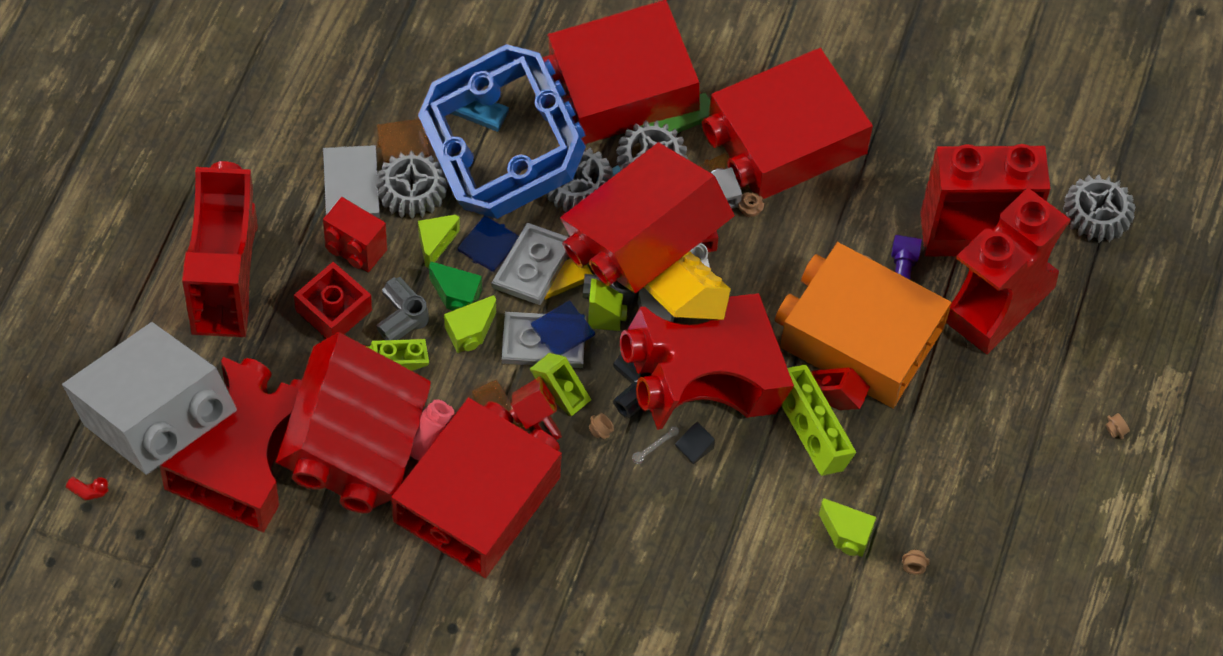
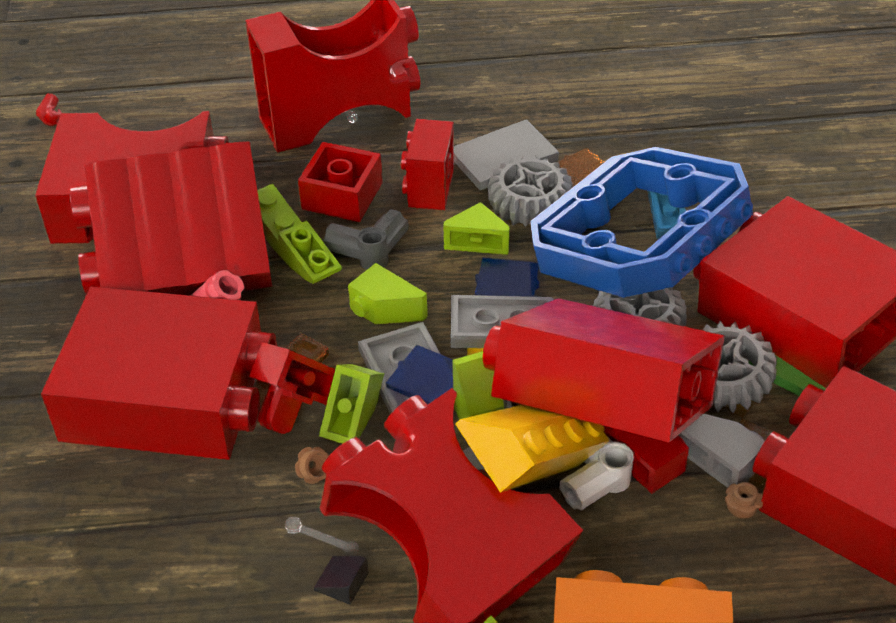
camera: 70 degrees right, 15 degrees down
light grey brick [62,322,237,475] -> none
green slope [429,262,482,311] -> none

